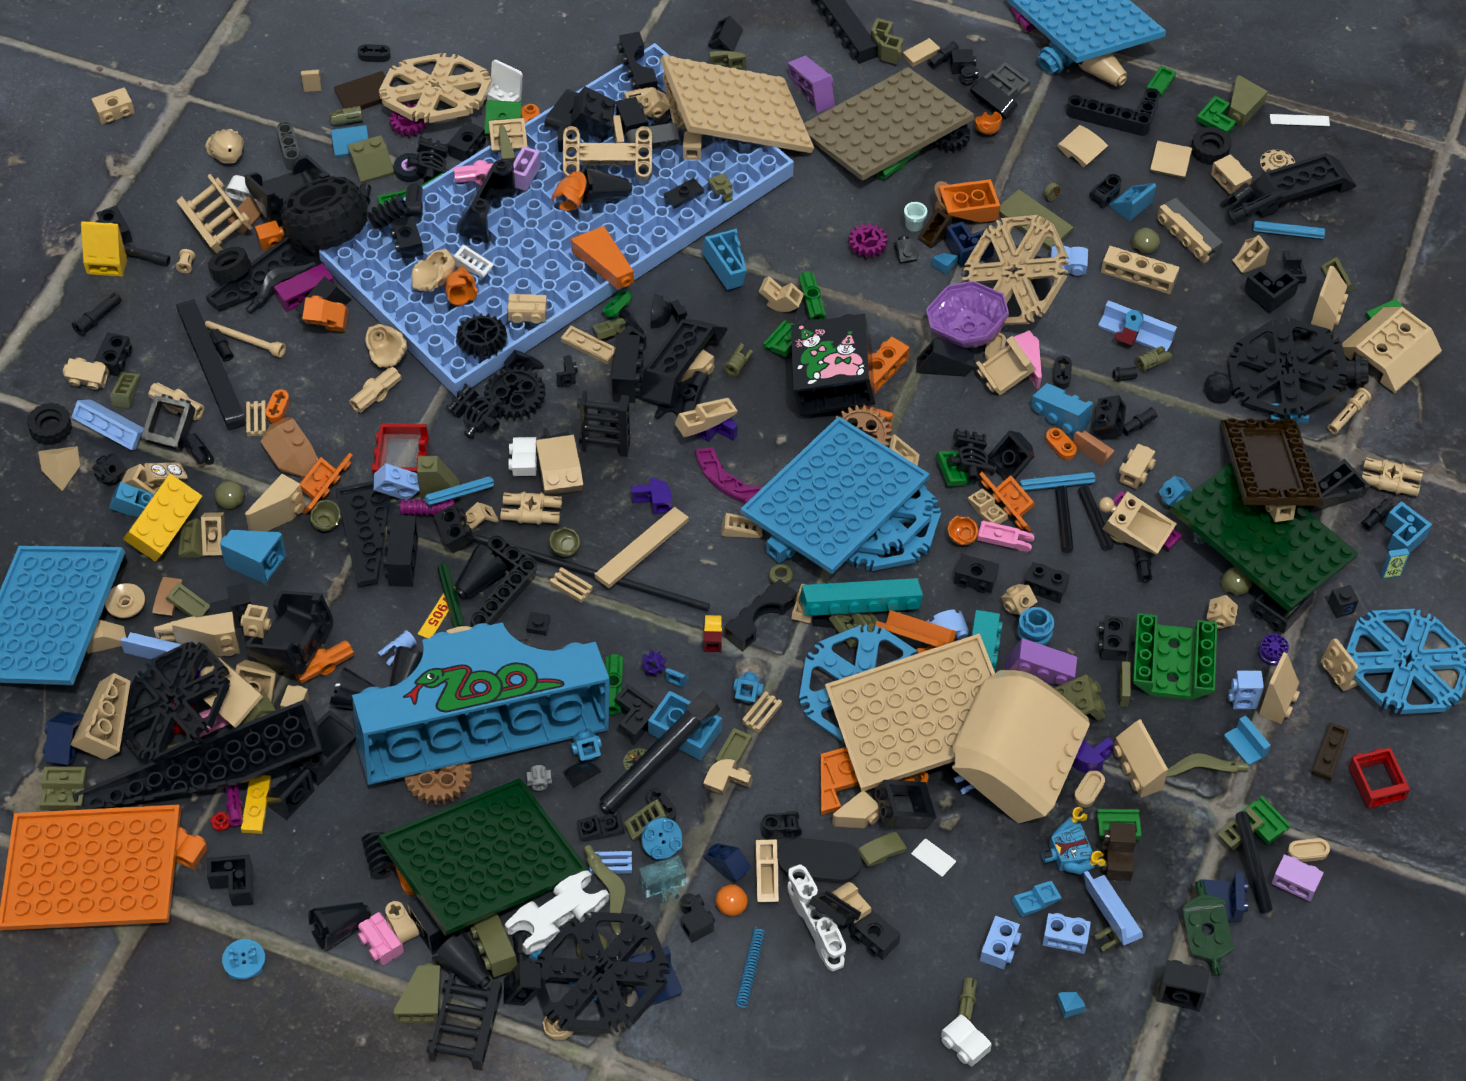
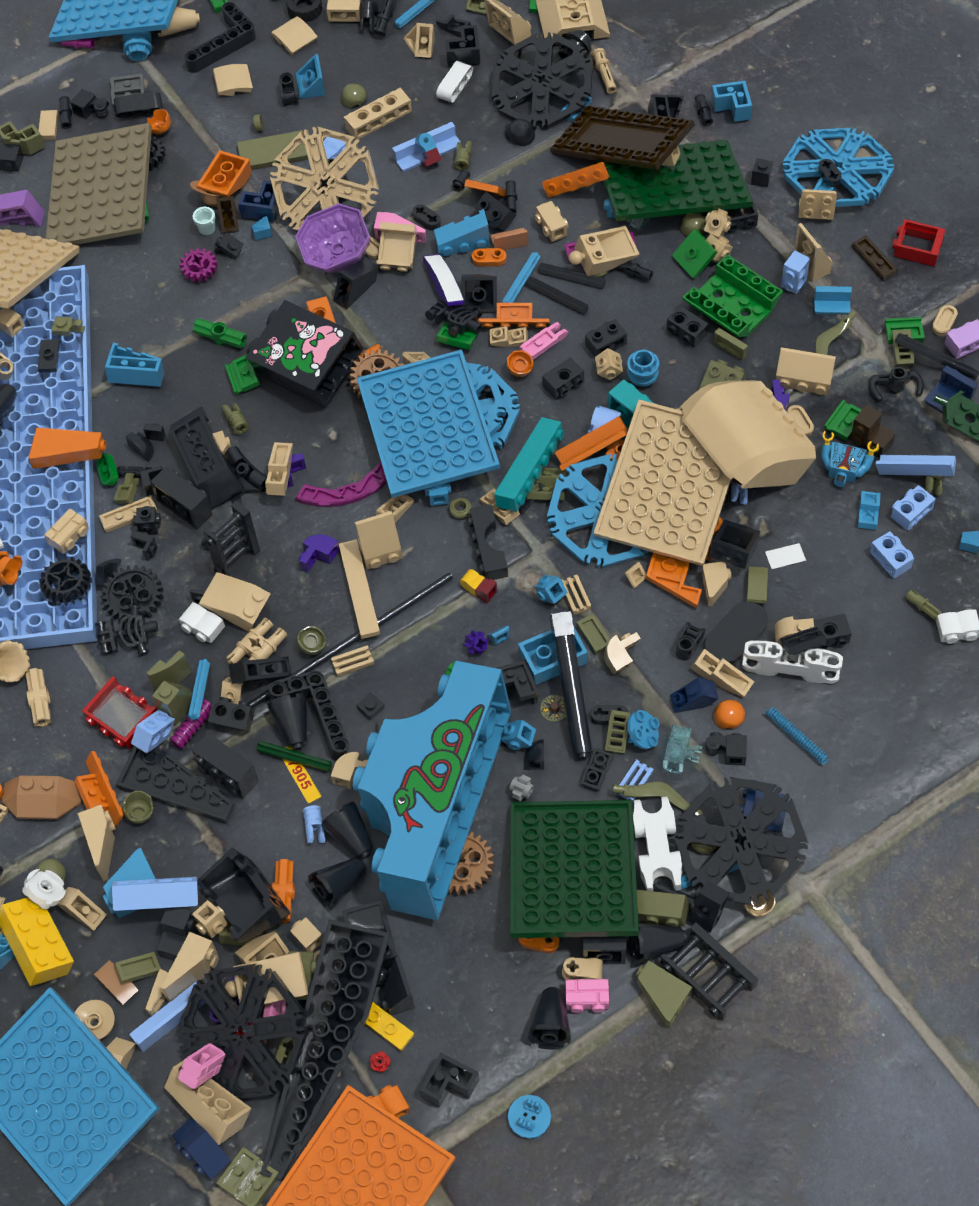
camera: 50 degrees left, 5 degrees up
olive slope [178,518,203,558] -> none
magenta pin [226,784,243,826] -> none
black piece [361,832,396,879] -> none
tan brick [759,276,804,312] -> none
medium lavender wedge [1004,638,1077,685] -> none
tan piece [1157,197,1223,263] -> none
dark azure brick [1158,476,1193,506] -> none
dark purple wheel [1258,634,1289,666] -> none
tan pin [1362,457,1423,497] -> none
tile [1380,548,1409,579] -> none
none -> white plate [22,869,66,909]
none -> light blue panel [112,877,198,911]
none -> black brick [133,506,161,535]
none -> olive slope [147,650,191,692]
none -> bright pink brick [178,1043,226,1089]
none -> black slope [229,656,291,684]
none -> tan slope [355,511,403,570]
none -> white slope [423,254,464,306]
none -> white beam [436,61,473,103]
none -> orange tile [464,179,505,197]
none -> orange bracket [542,162,609,198]
none -> tan slope [625,562,646,588]
none -> green plate [672,229,718,279]
none -> tan brick [704,209,731,237]
none -> black beam [818,159,842,187]
none -> black piece [869,367,924,402]

